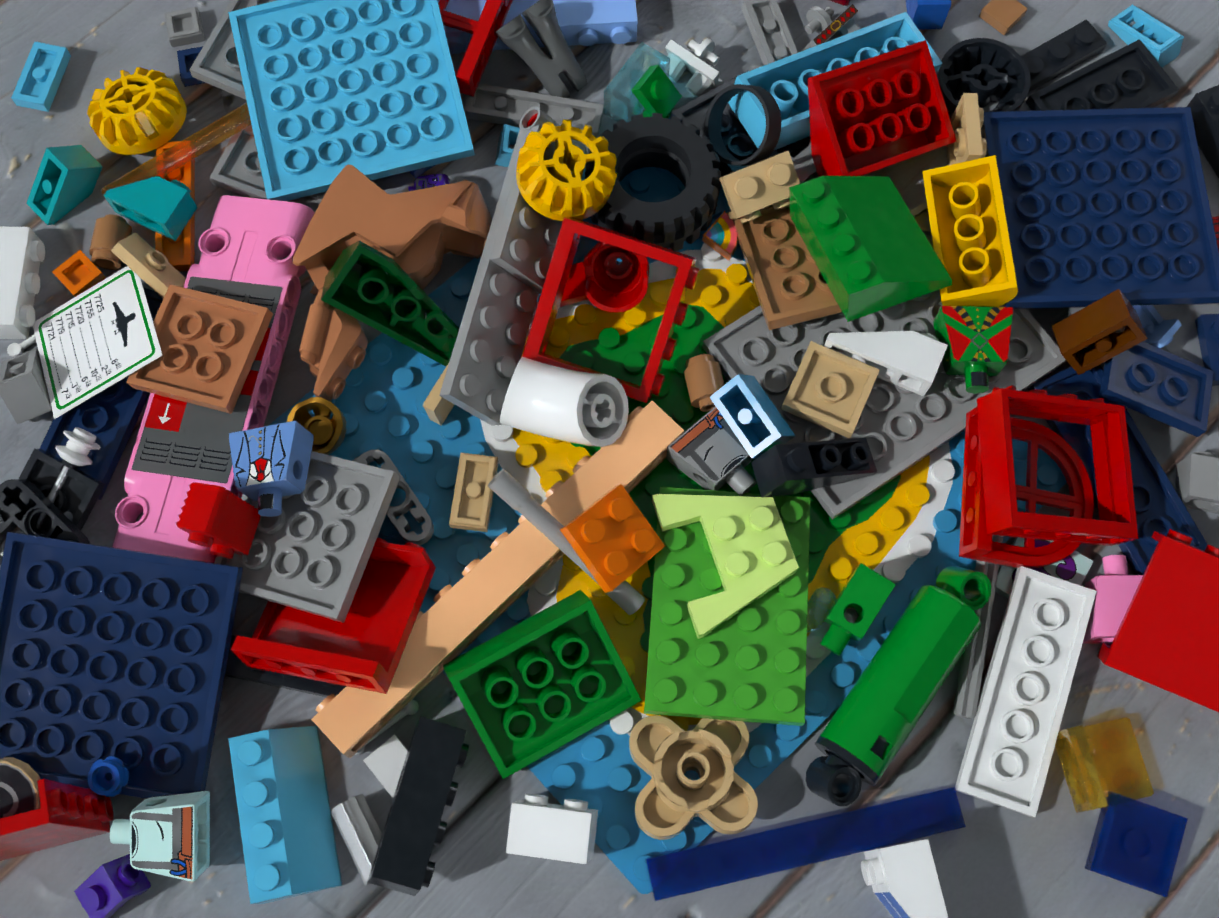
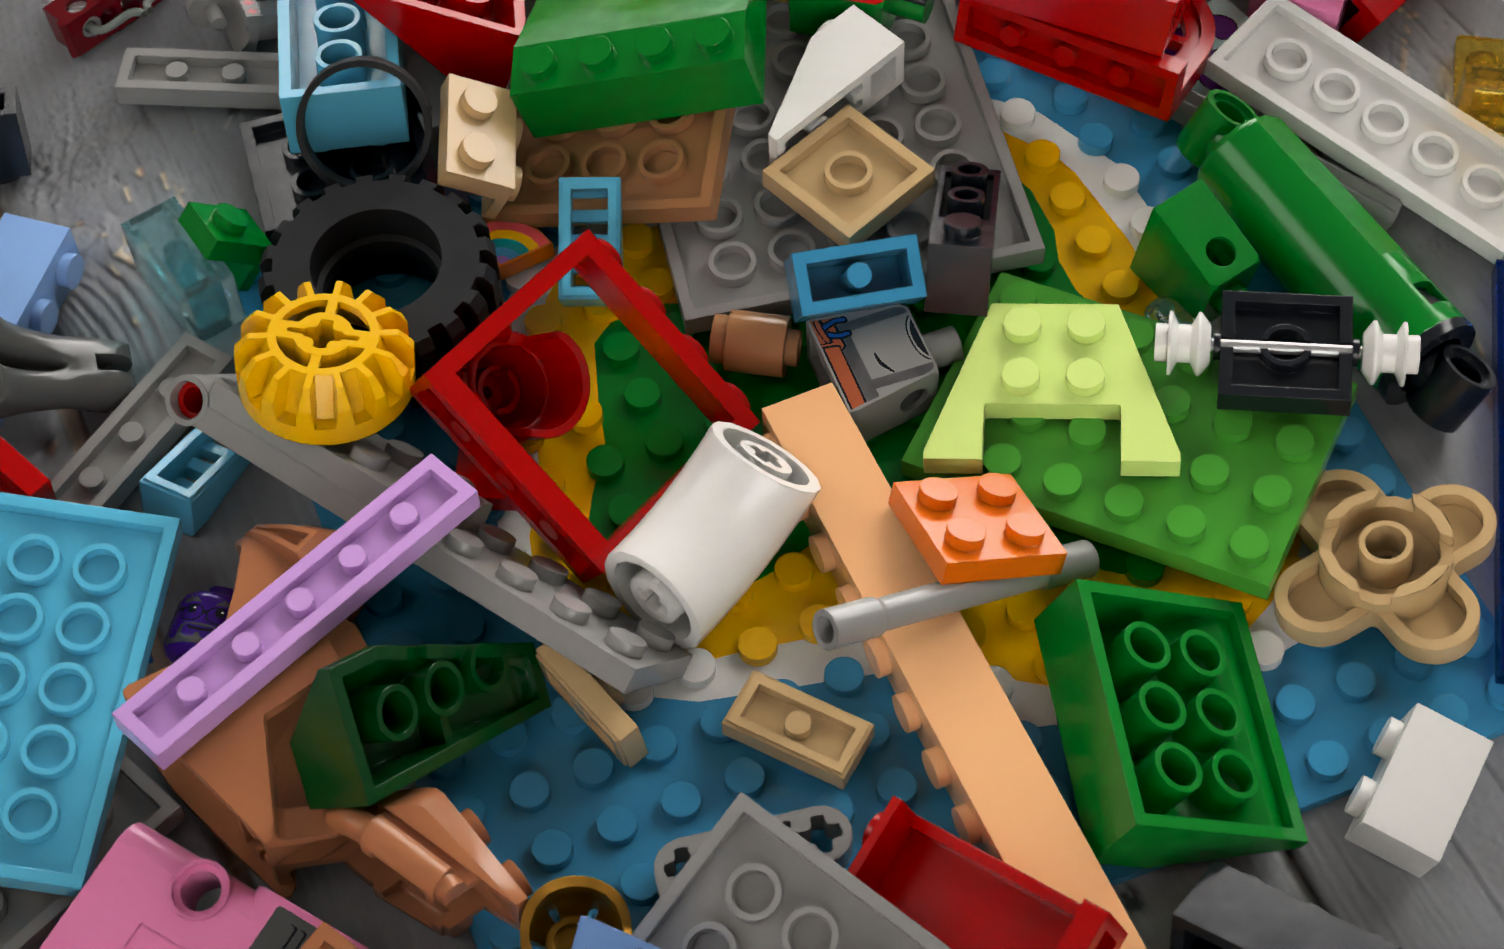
camera: 65 degrees left, 15 degrees down
white hips [661,38,723,98] -> none
none -> lavender plate [112,453,481,771]
none -> medium azure slope [558,177,623,307]
none -> black plate [1154,290,1421,416]

